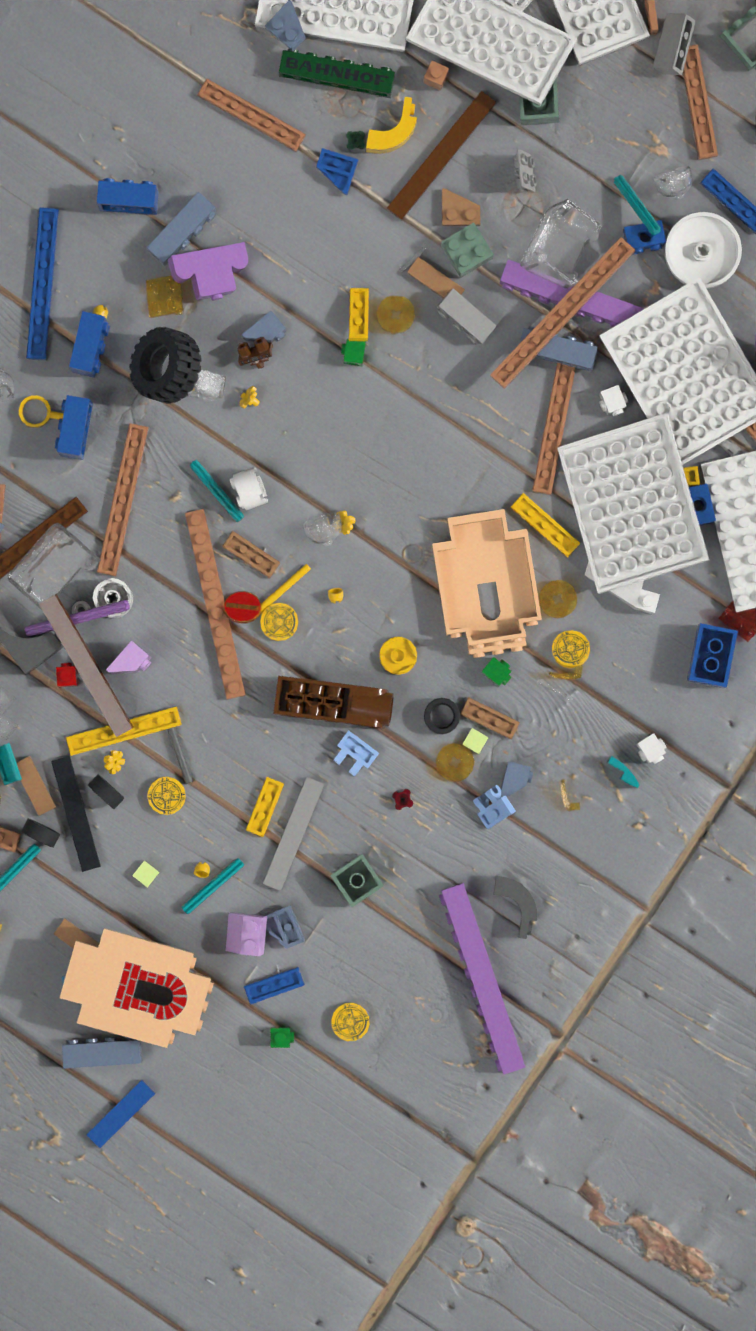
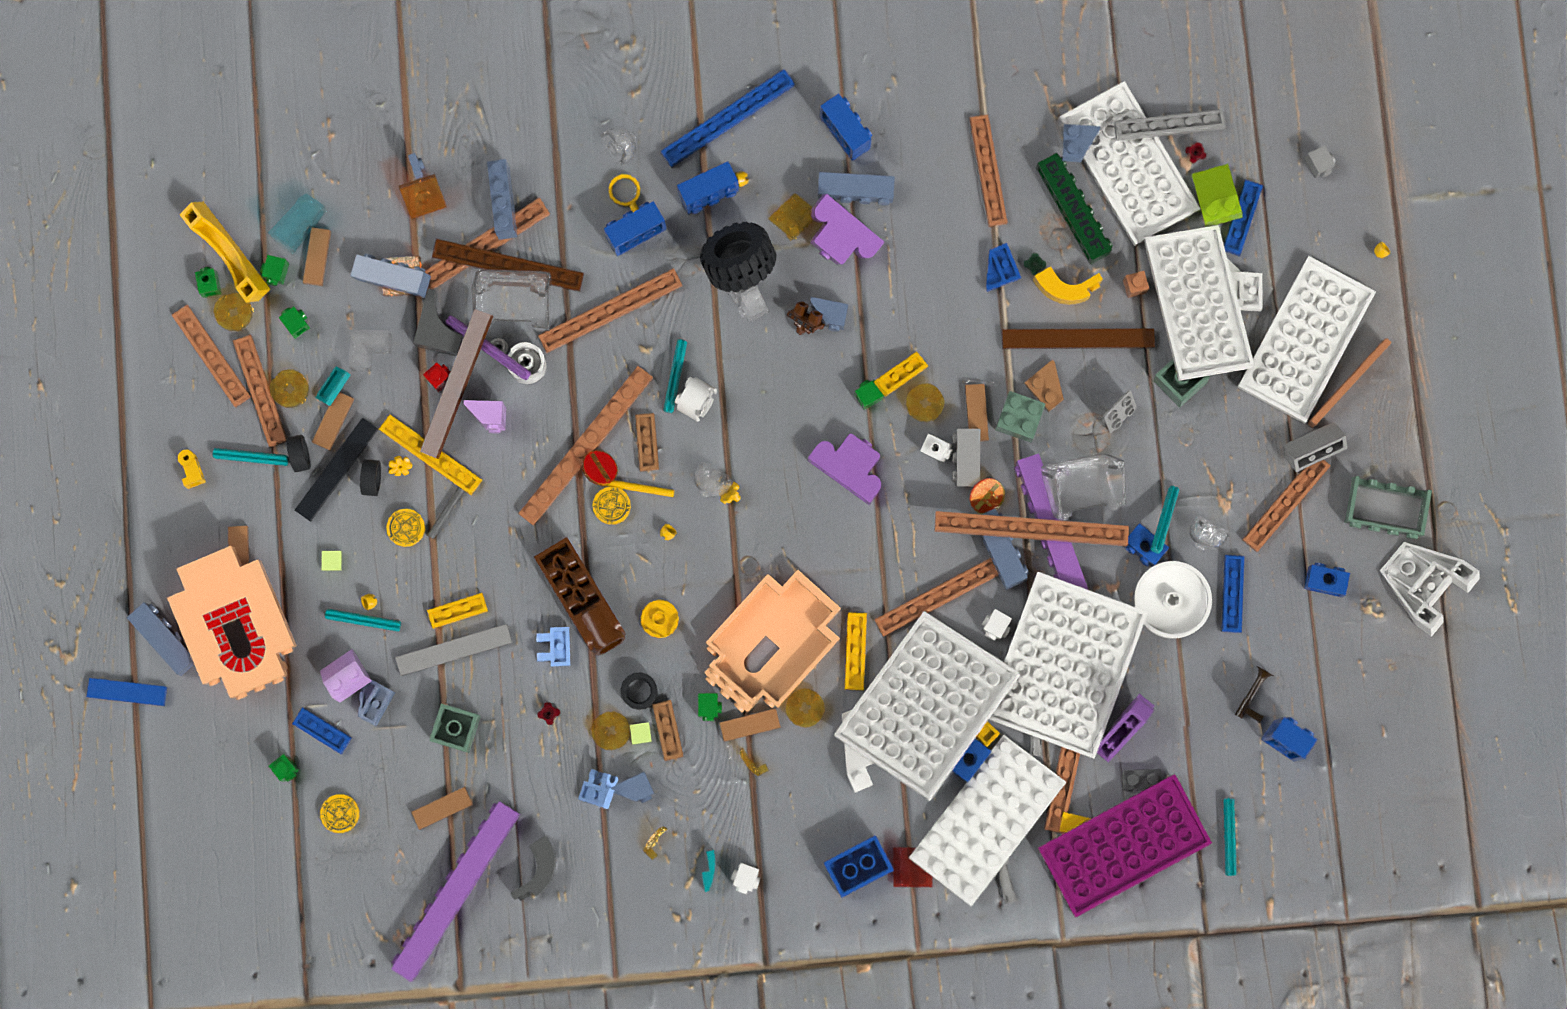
camera: 55 degrees right, 5 degrees down
yellow plant [239,386,260,409] -> none
yellow tile [552,630,590,668] -> none
none -> medium nougat tile [411,787,473,830]
none -> medium nougat tile [720,709,781,742]
none -> medium lavender brick [808,434,881,505]
none -> white brick [920,434,953,462]
none -> clear yellow piece [969,478,1005,514]

